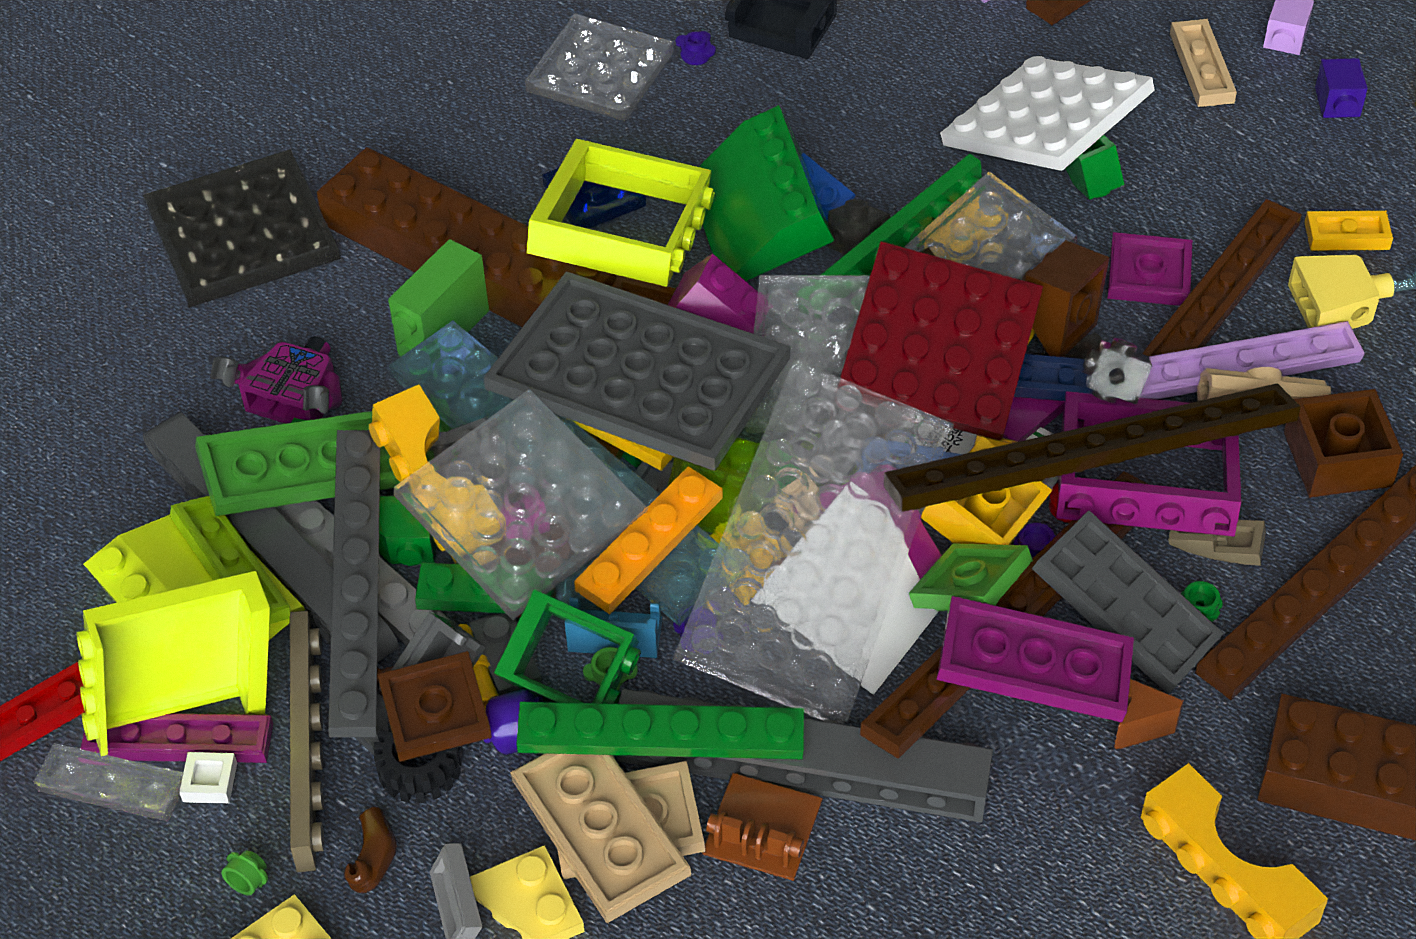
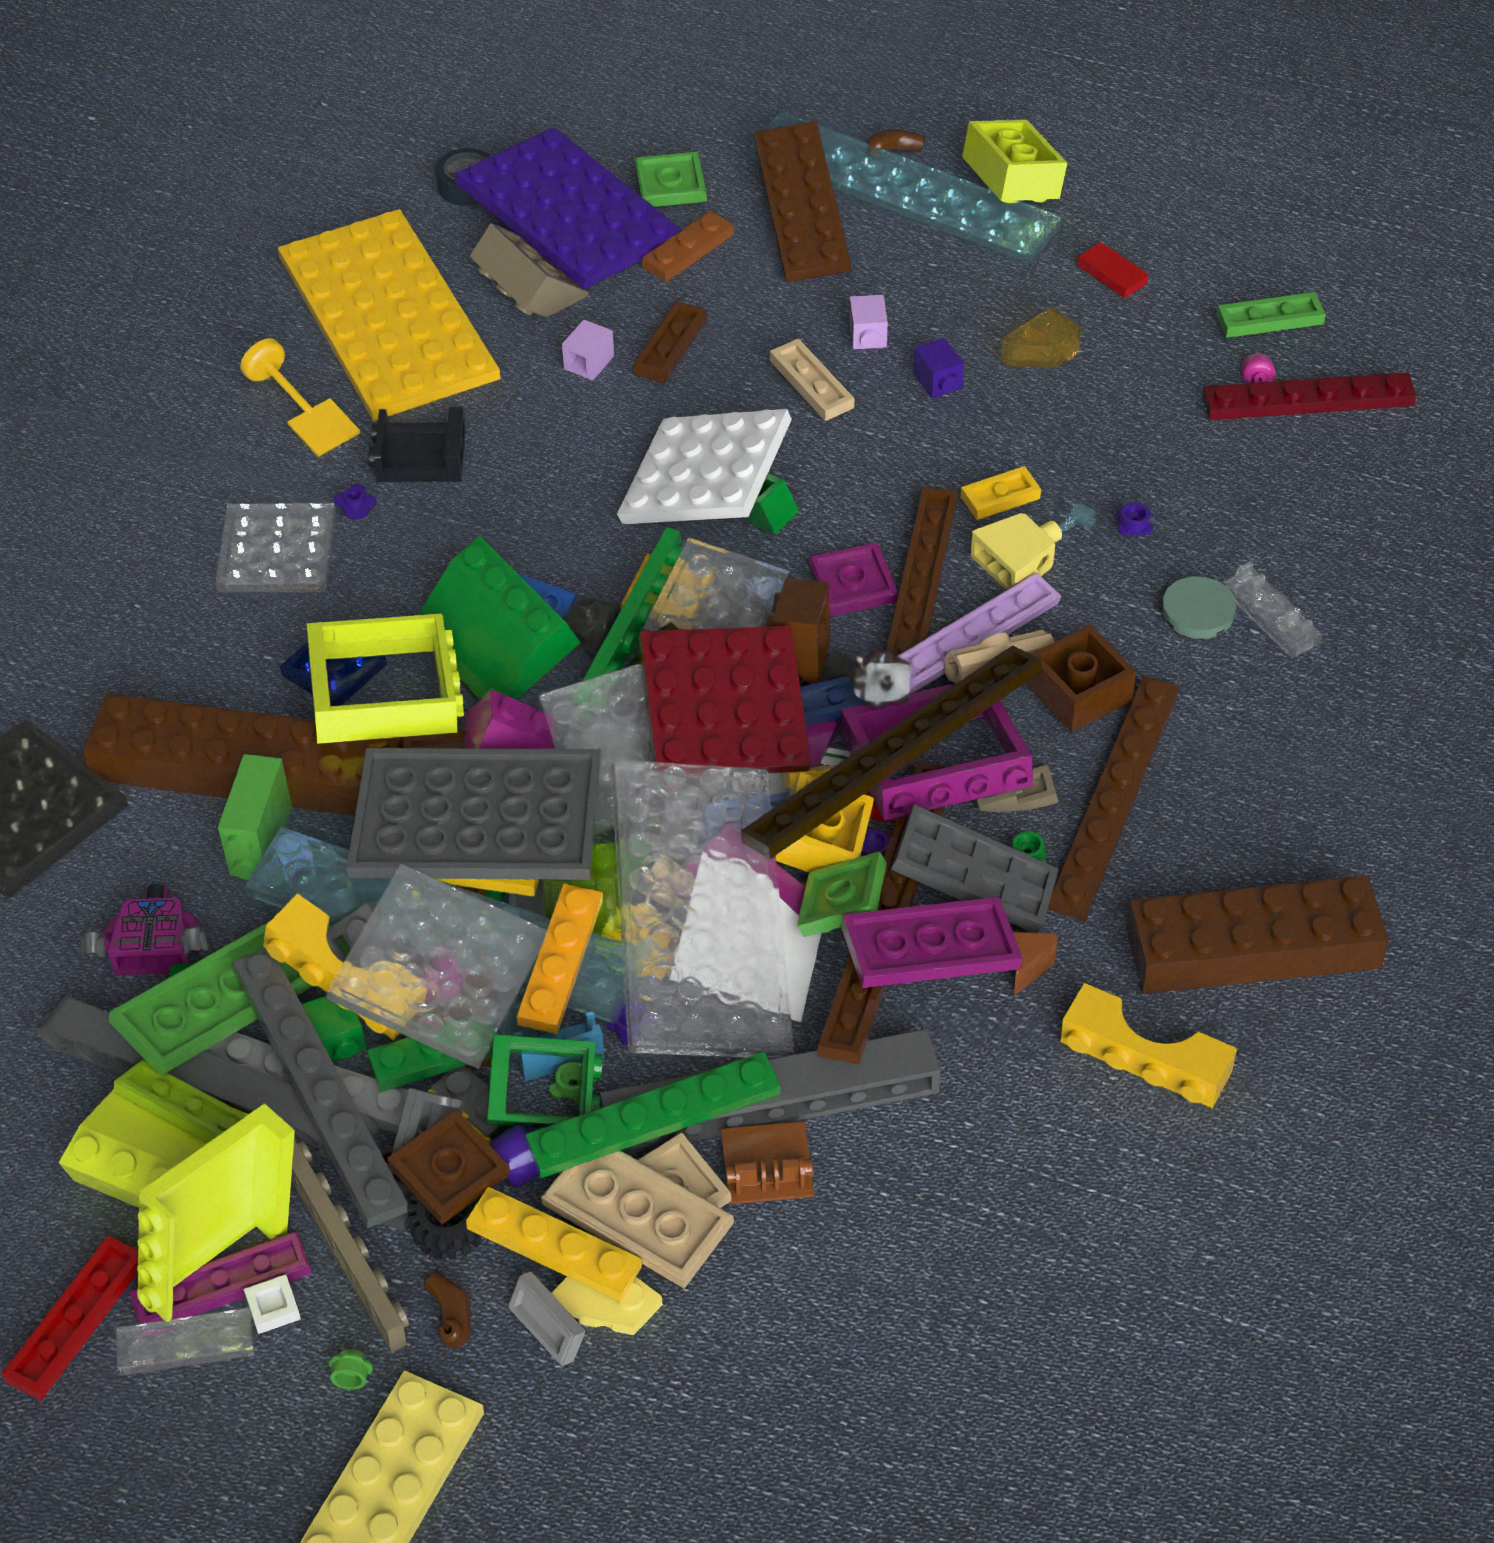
camera: 25 degrees left, 0 degrees up
none -> yellow plate [466,1187,642,1302]

